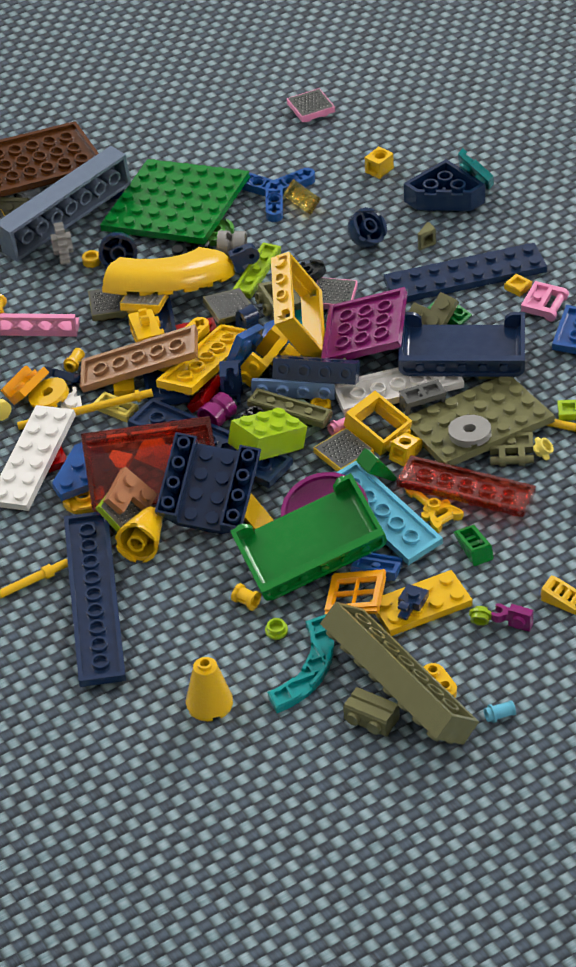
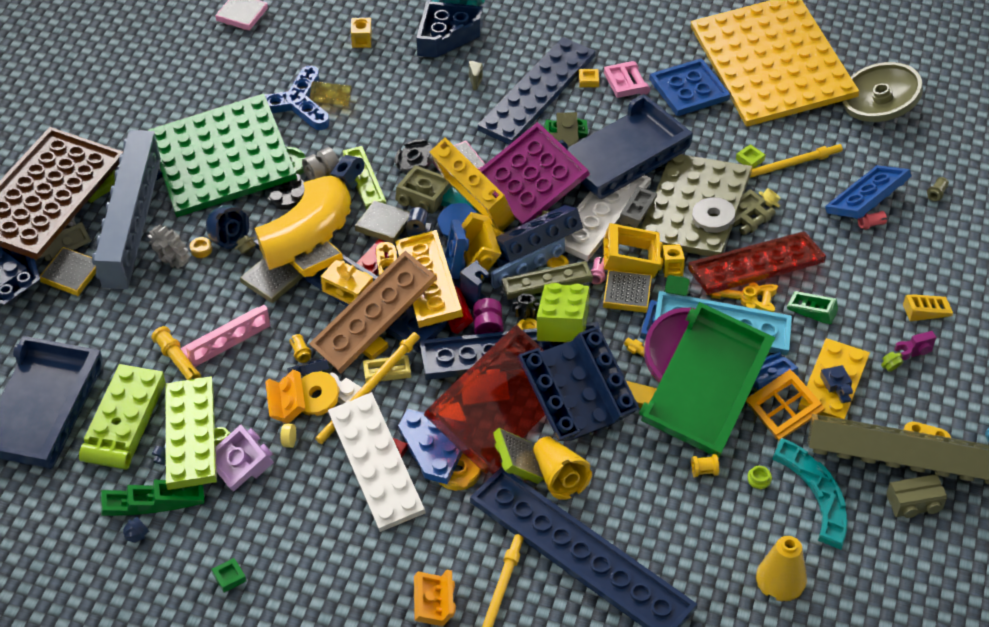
camera: 45 degrees left, 5 degrees up
nougat plate [103,467,157,515] -> none
dark blue cylinder [347,207,387,248] -> none

